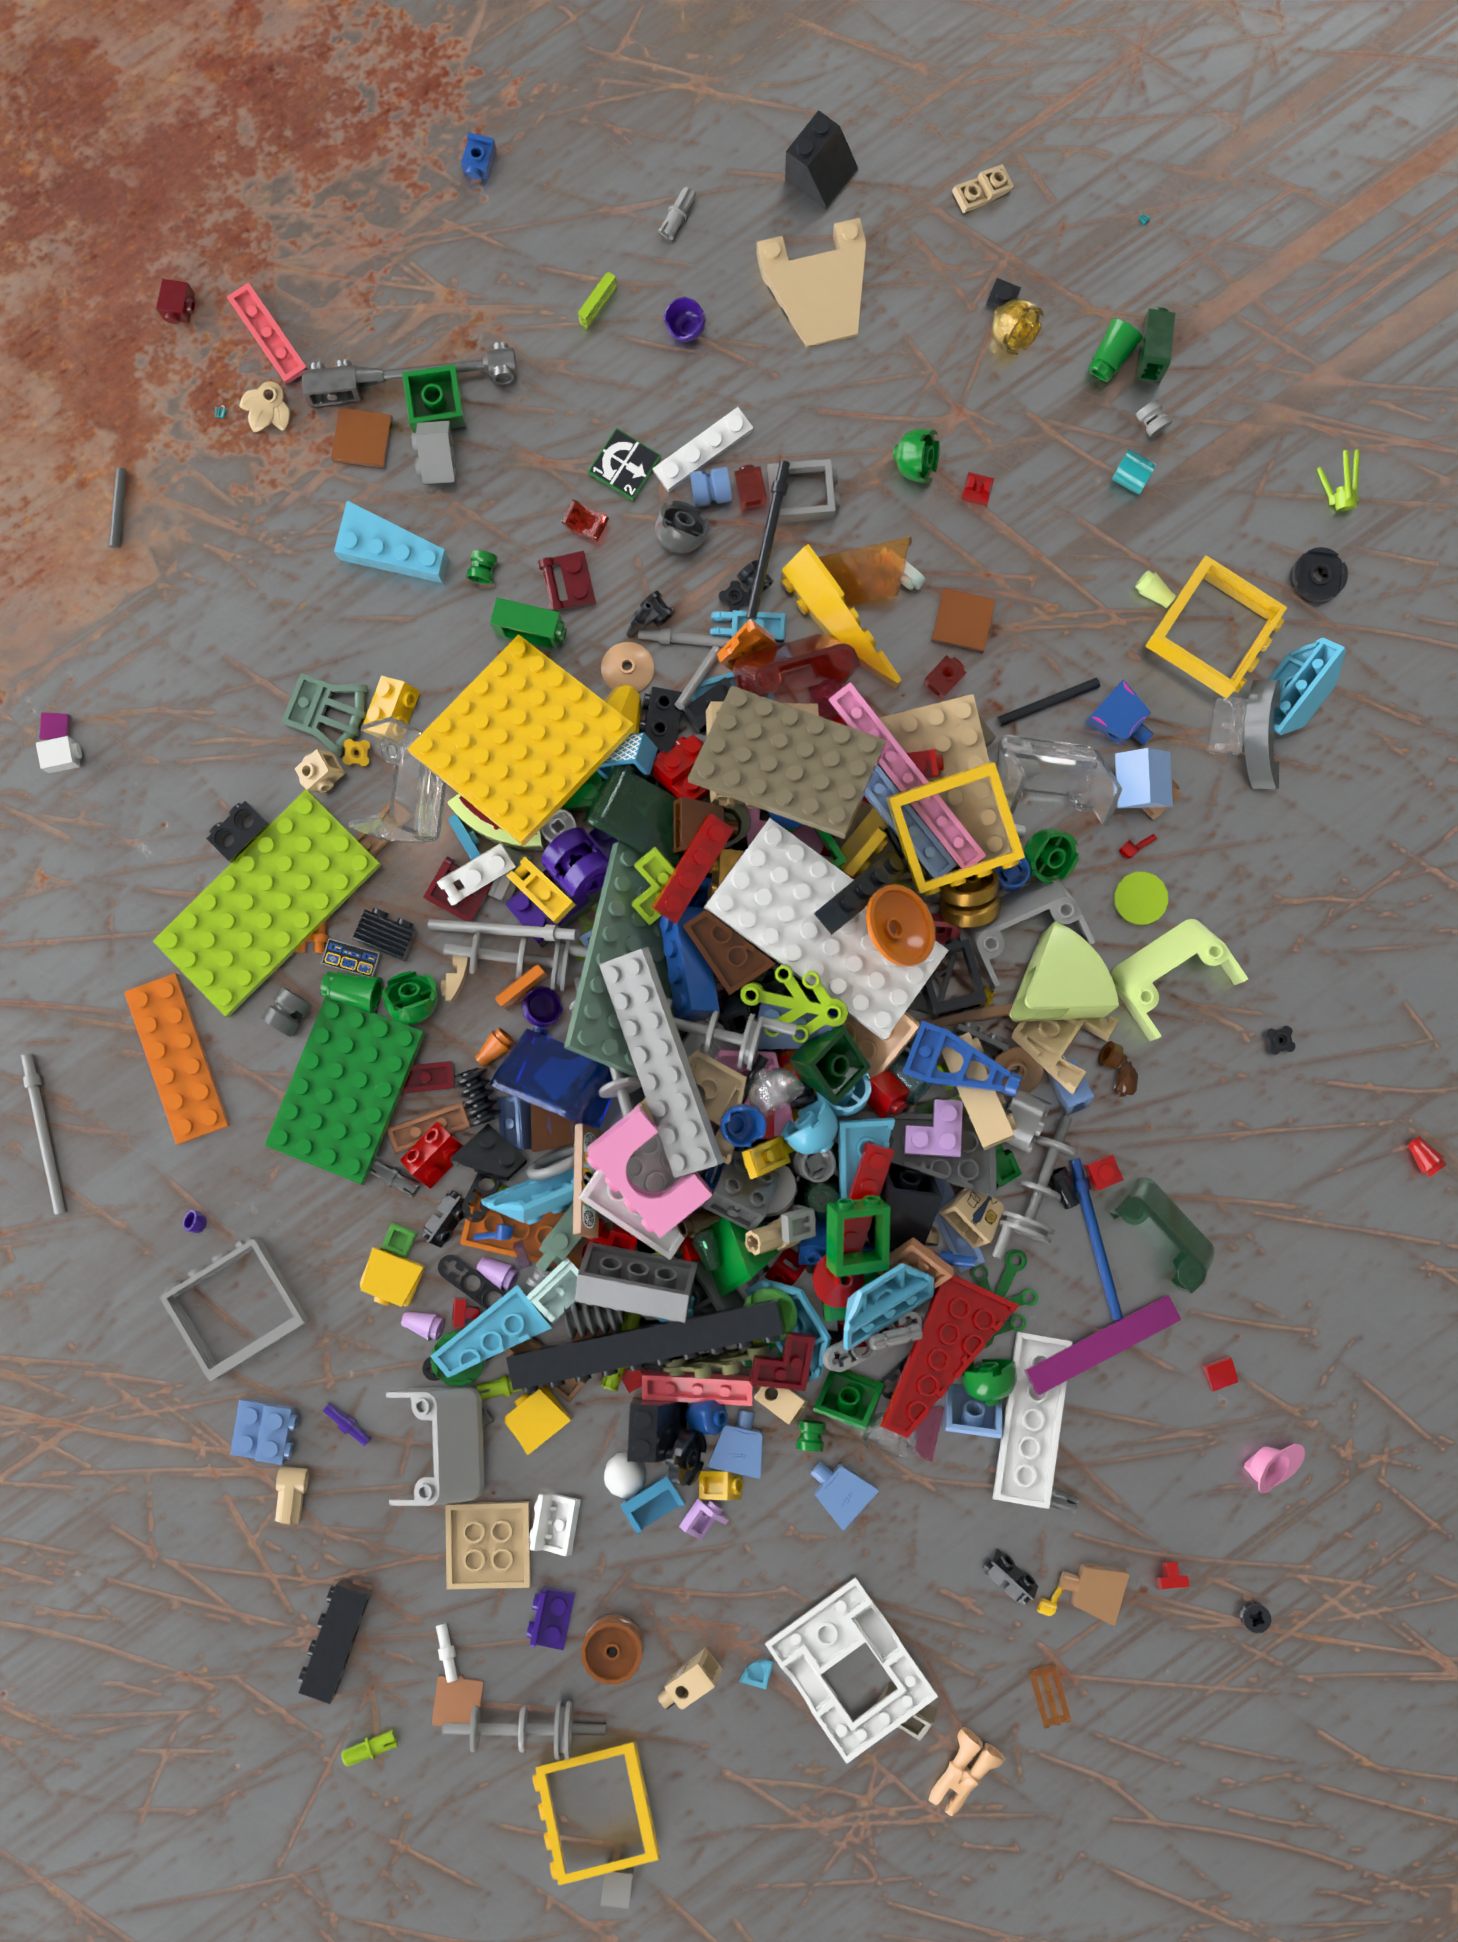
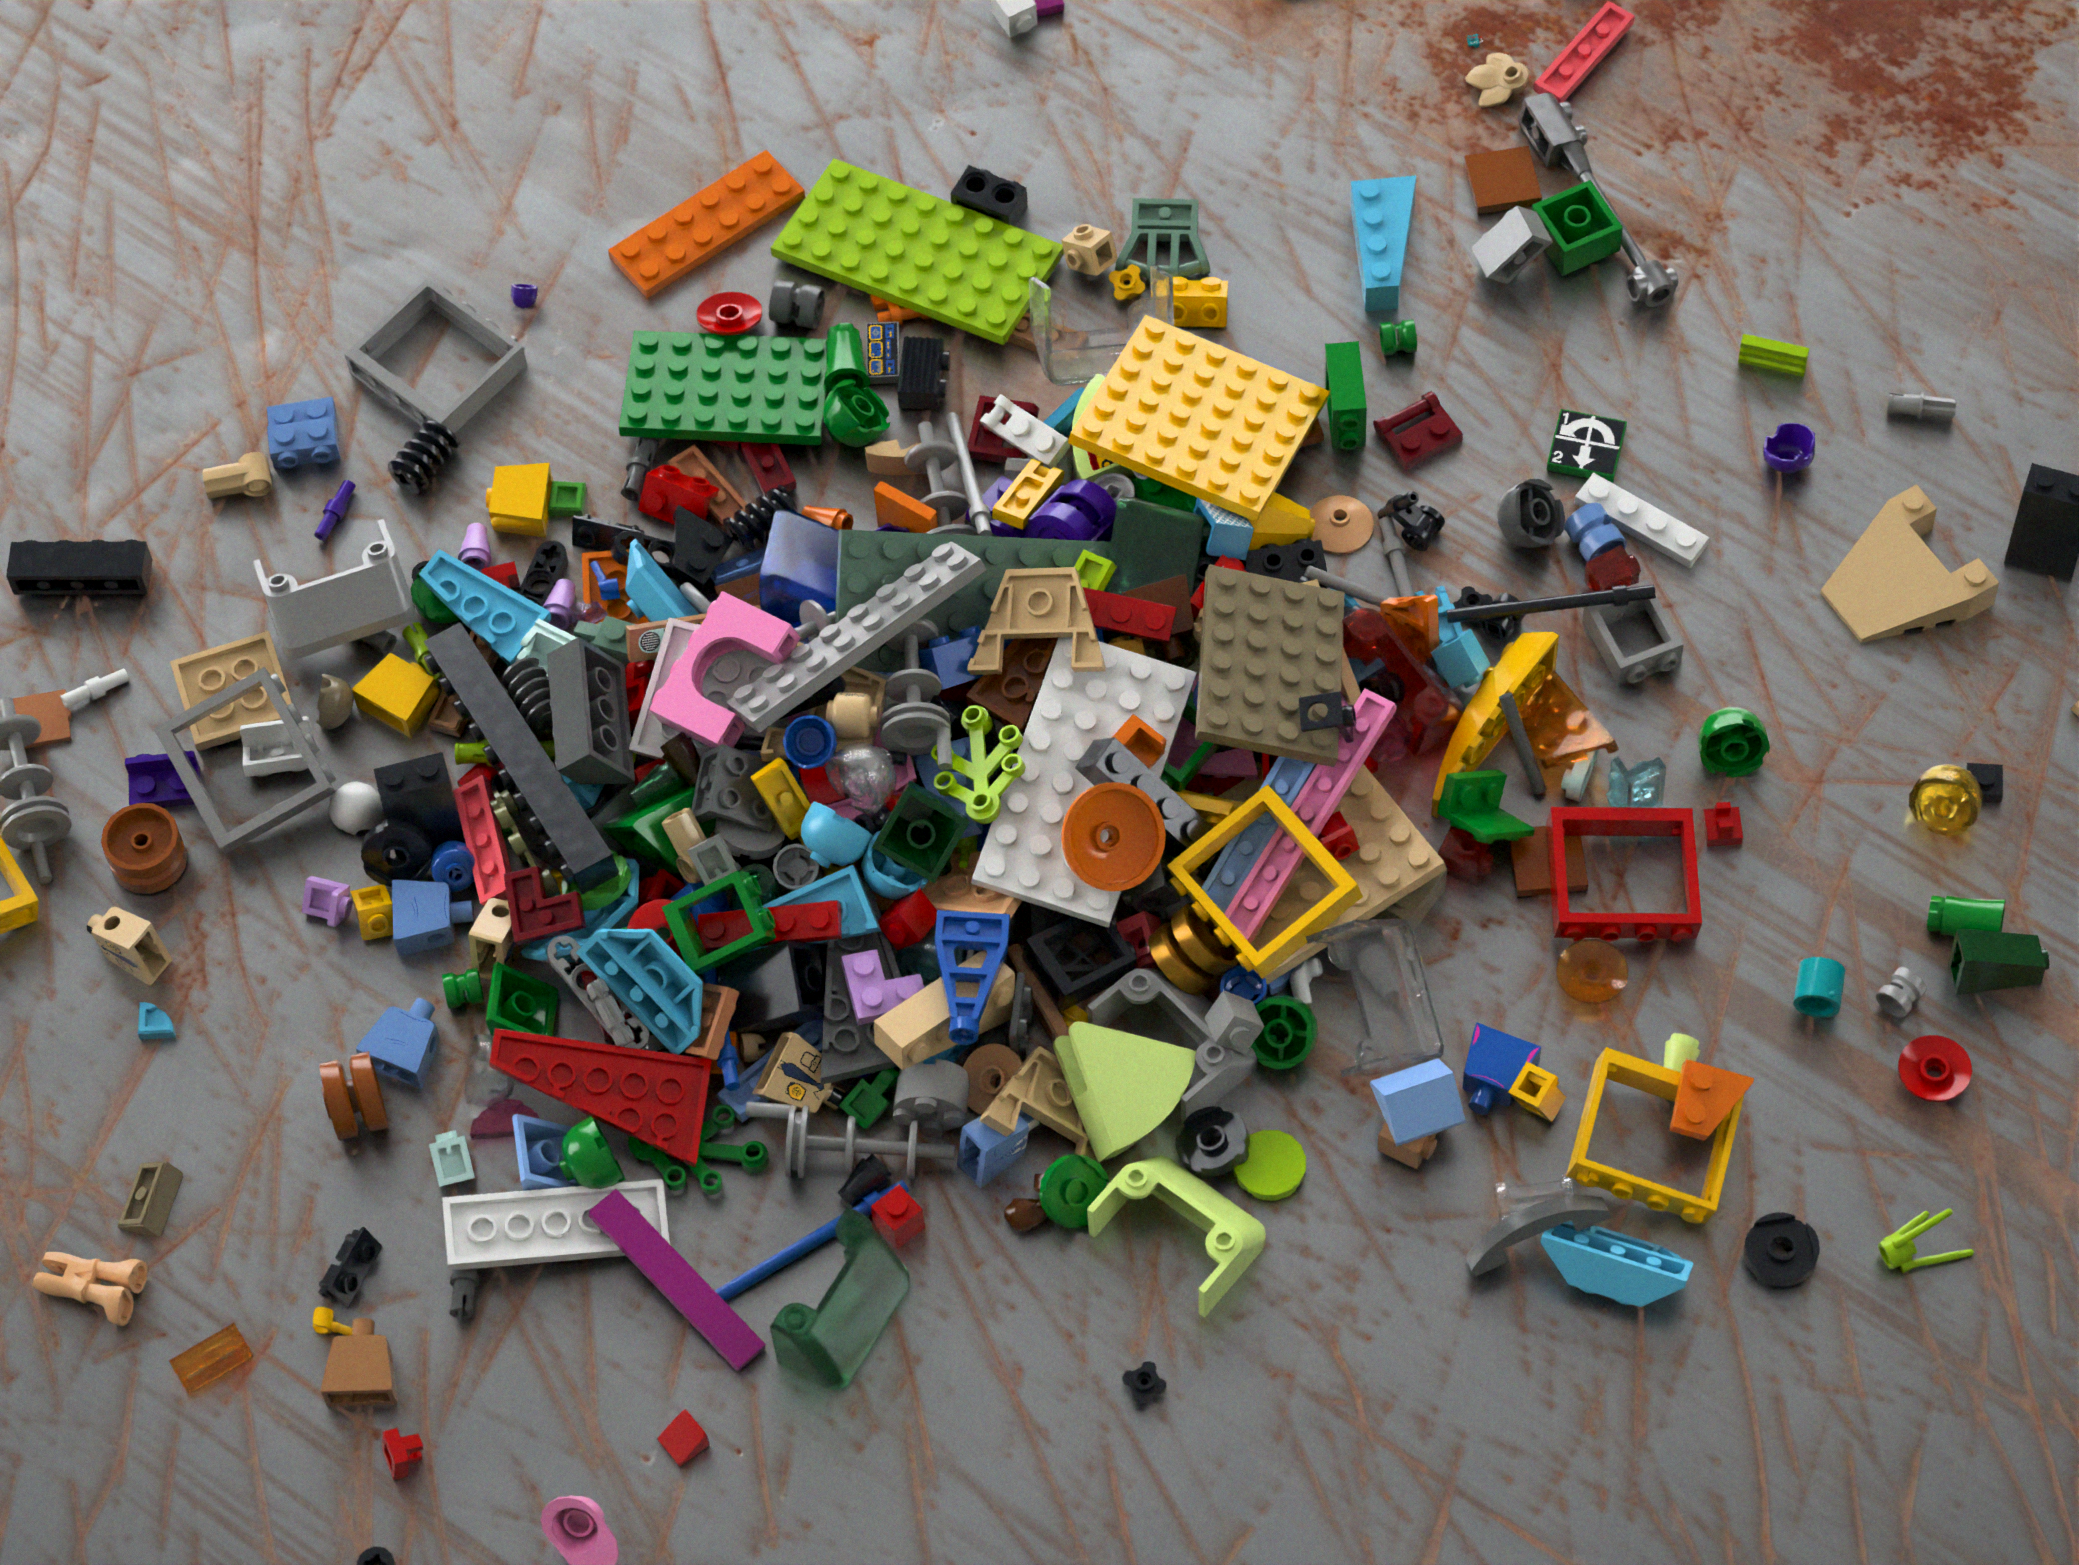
camera: 70 degrees right, 25 degrees down
light grey bar [21,1053,66,1215] -> none
blue brick [461,132,497,179] -> none
clear red bracket [561,499,609,542] -> none
dark azure panel [620,1473,686,1535] -> none
white piece [765,1577,938,1764] -> none
black bar [997,677,1100,727] -> none
red hand [1119,834,1157,859] -> none
none -> light grey window [154,667,336,854]
none -> dark tan hair [316,674,354,730]
none -> dark orange wheel [319,1051,389,1141]
none -> black piece [388,420,461,494]
none -> light aqua bracket [429,1130,475,1187]
none -> red dish [696,292,763,335]
none -> tan head [826,692,880,739]
none -> tan wing [968,567,1106,675]
none -> green tile [1039,1154,1109,1228]
none -> orange panel [1112,714,1167,769]
none -> black plate [1175,1106,1250,1179]
none -> light grey brick [1204,990,1264,1054]
none -> black bracket [1299,691,1357,743]
none -> black wheel [1358,672,1406,706]
none -> medium azure brick [1431,628,1491,689]
none -> green bracket [1437,769,1535,843]
none -> dark grey bar [1499,693,1547,794]
none -> yellow brick [1508,1062,1567,1122]
none -> red window [1546,807,1702,942]
none -> clear orange dish [1556,939,1629,1004]
none -> clear light blue bracket [1606,756,1666,808]
none -> orange wing [1669,1059,1754,1141]
none -> red dish [1898,1035,1972,1102]

